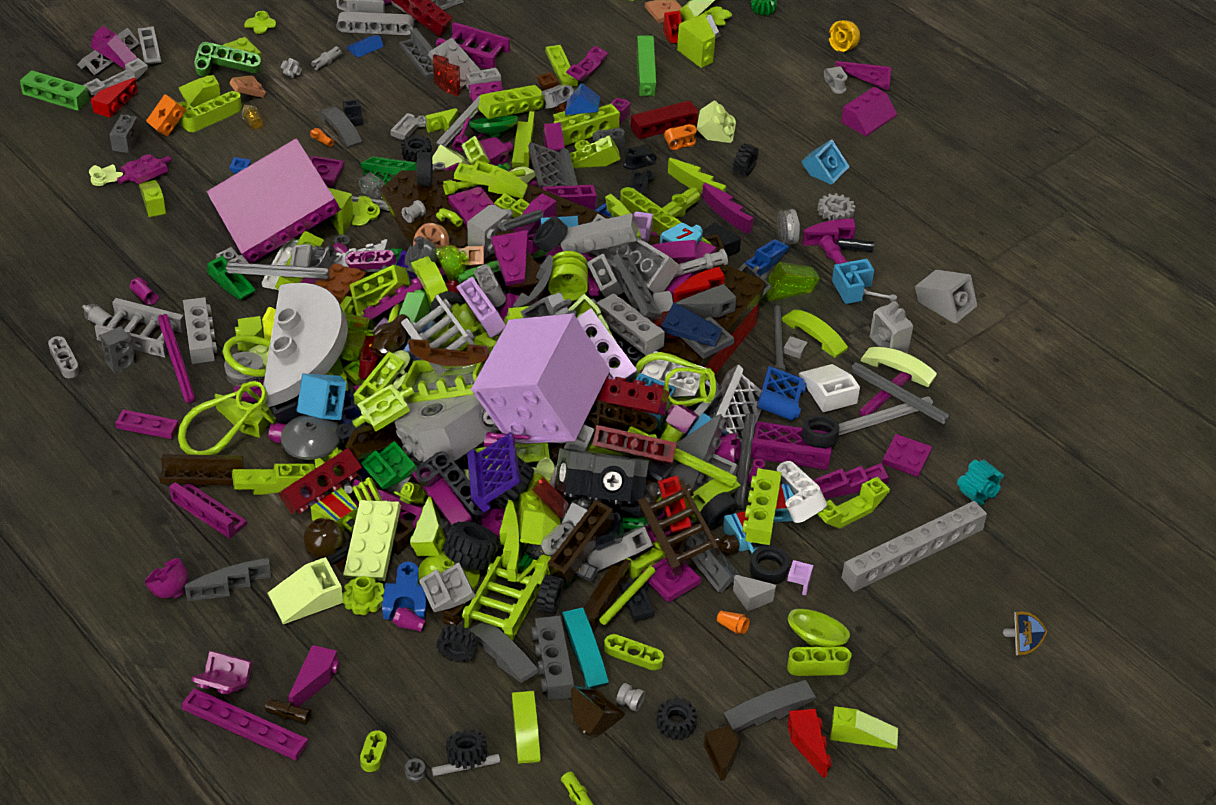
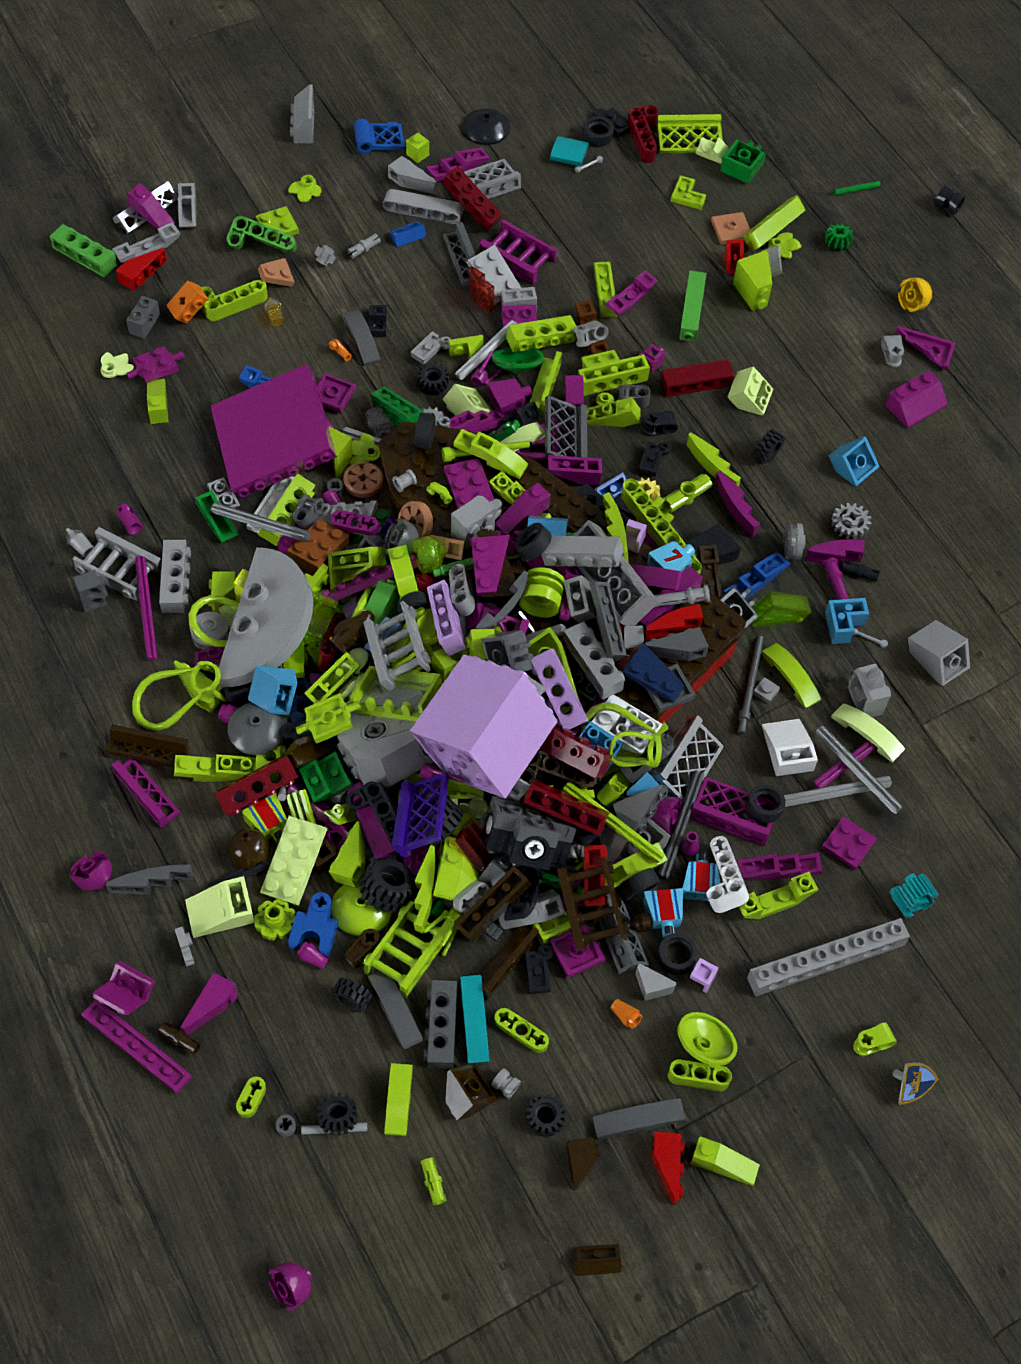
camera: 10 degrees right, 15 degrees up
light grey beam [48,336,79,378] -> none
magenta plate [115,410,179,439] -> none
lime slope [179,75,220,107] -> none
light grey tile [290,244,313,267] -> none
reddish brown slope [408,339,489,366] -> none
light grey slope [419,563,476,612] -> none
lime slope [461,136,490,165] -> none
dark grey axle [499,210,544,232] -> none
black tyre [536,575,564,616] -> none
blue slope [565,83,600,115] -> none
lime bar [599,566,655,625] -> none
orange piece [664,124,697,150] -> none
brick [666,404,699,434] -> none
lime brick [742,468,782,545] -> none
blue piece [756,366,806,421] -> none
none -> light grey plate [175,926,195,966]
none -> nougat wheel [343,462,383,498]
none -> black panel [502,401,543,427]
none -> lime piece [853,1022,897,1056]

